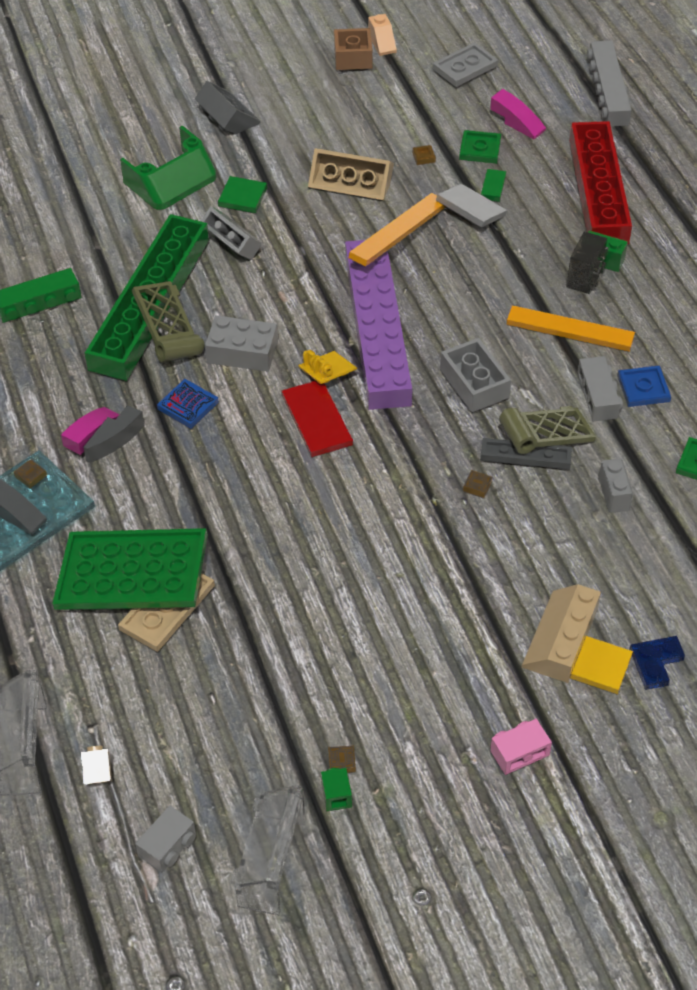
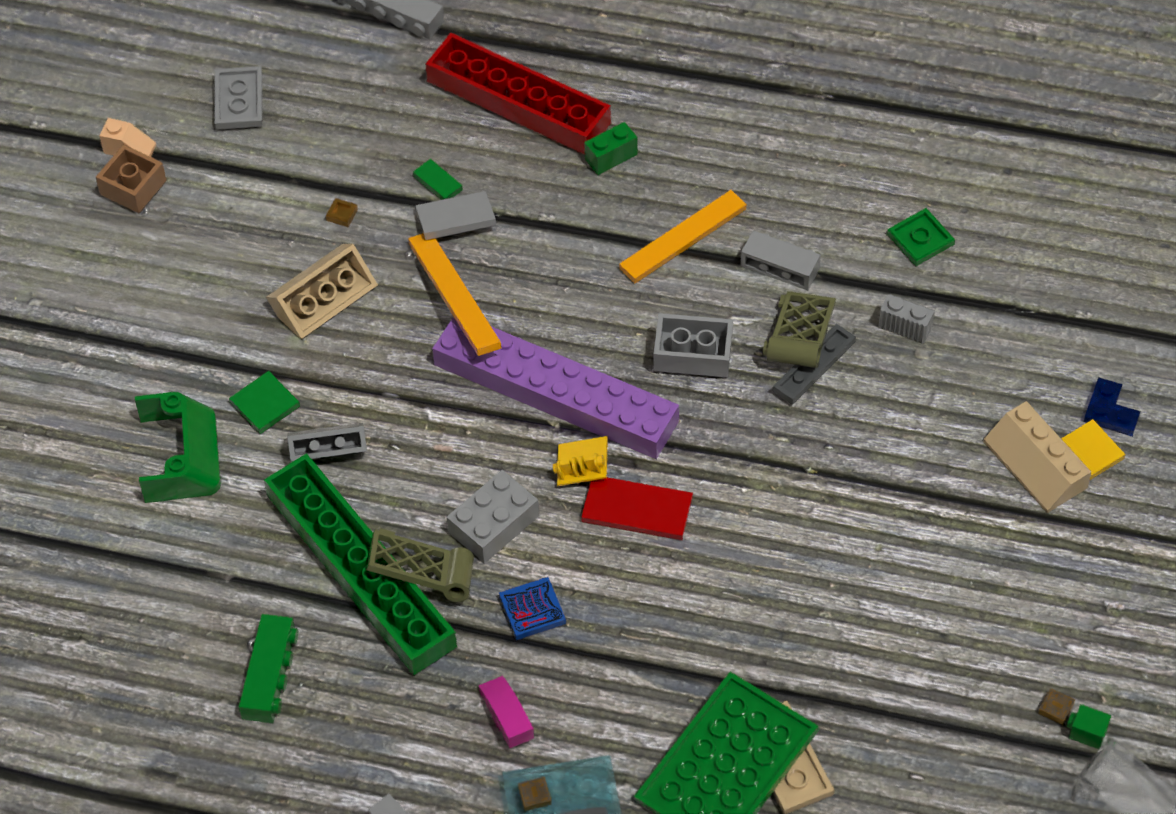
camera: 55 degrees left, 5 degrees up
dark grey slope [84,405,144,463] -> none
dark grey slope [195,81,261,134] -> none
green tile [459,130,501,164] -> none
pearl gold tile [463,470,493,498] -> none
dark pink slope [490,89,546,139] -> none
bright pink brick [490,718,552,775] -> none
clear smoke brick [566,231,609,294] -> none
blue tile [617,365,671,407] -> none

